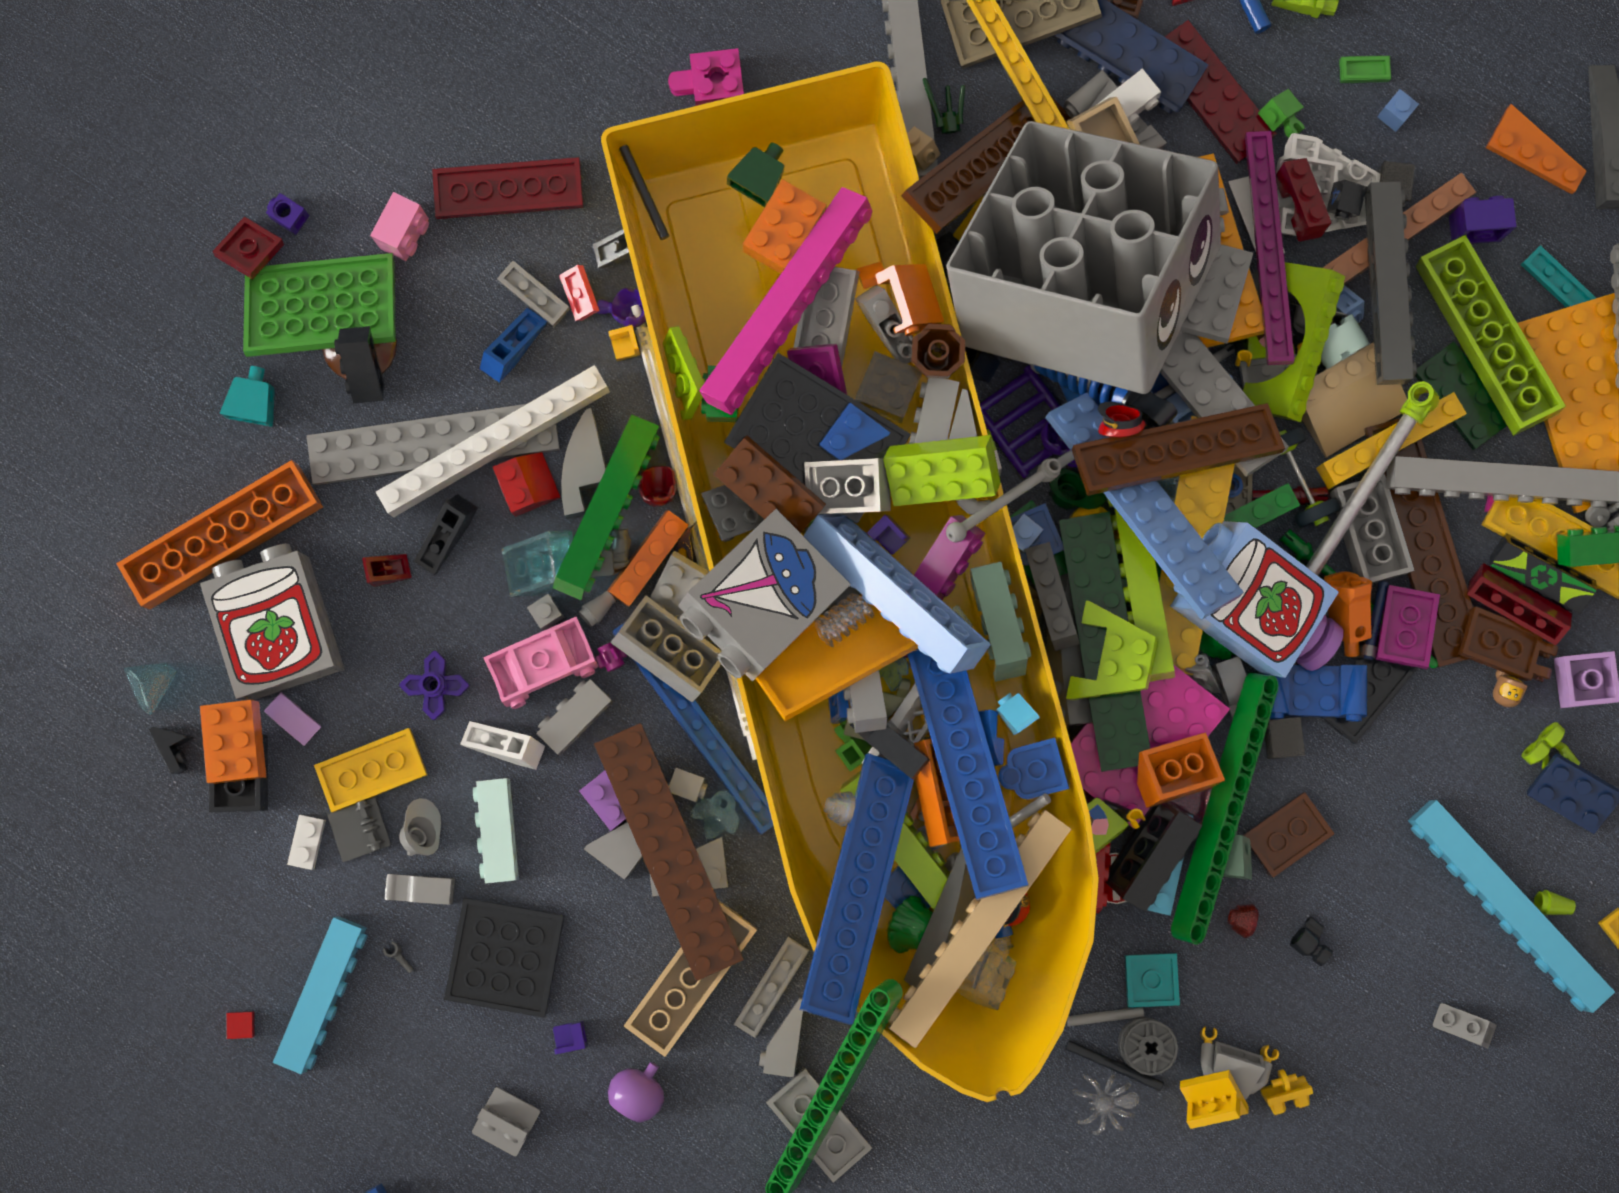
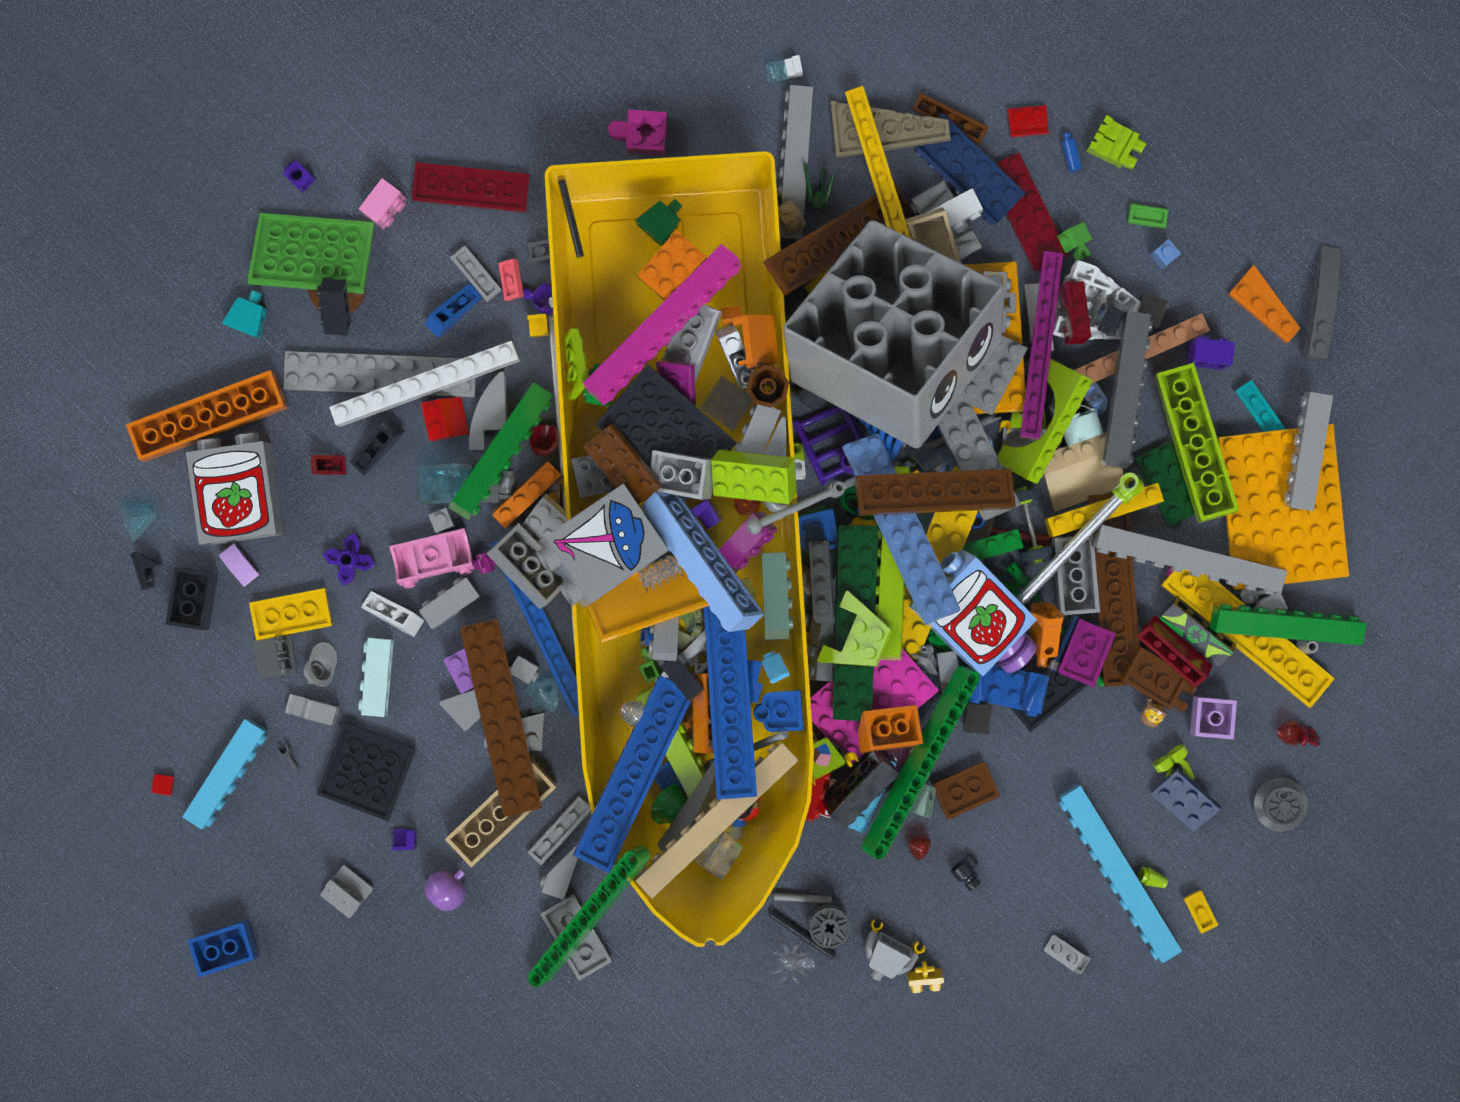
camera: 10 degrees right, 5 degrees up
orange brick [200,700,266,784] -> none
dark red plate [212,216,284,280] -> none
white plate [287,815,326,870] -> none
light grey cone [578,591,616,627] -> none
blue wing [819,403,890,460] -> none
light blue bracket [1013,514,1044,553] -> none
red piece [1098,402,1146,438] -> none
teal plate [1124,953,1180,1007] -> none
yellow bracket [1180,1070,1249,1129] -> none
none -> clear red cone [734,498,761,517]

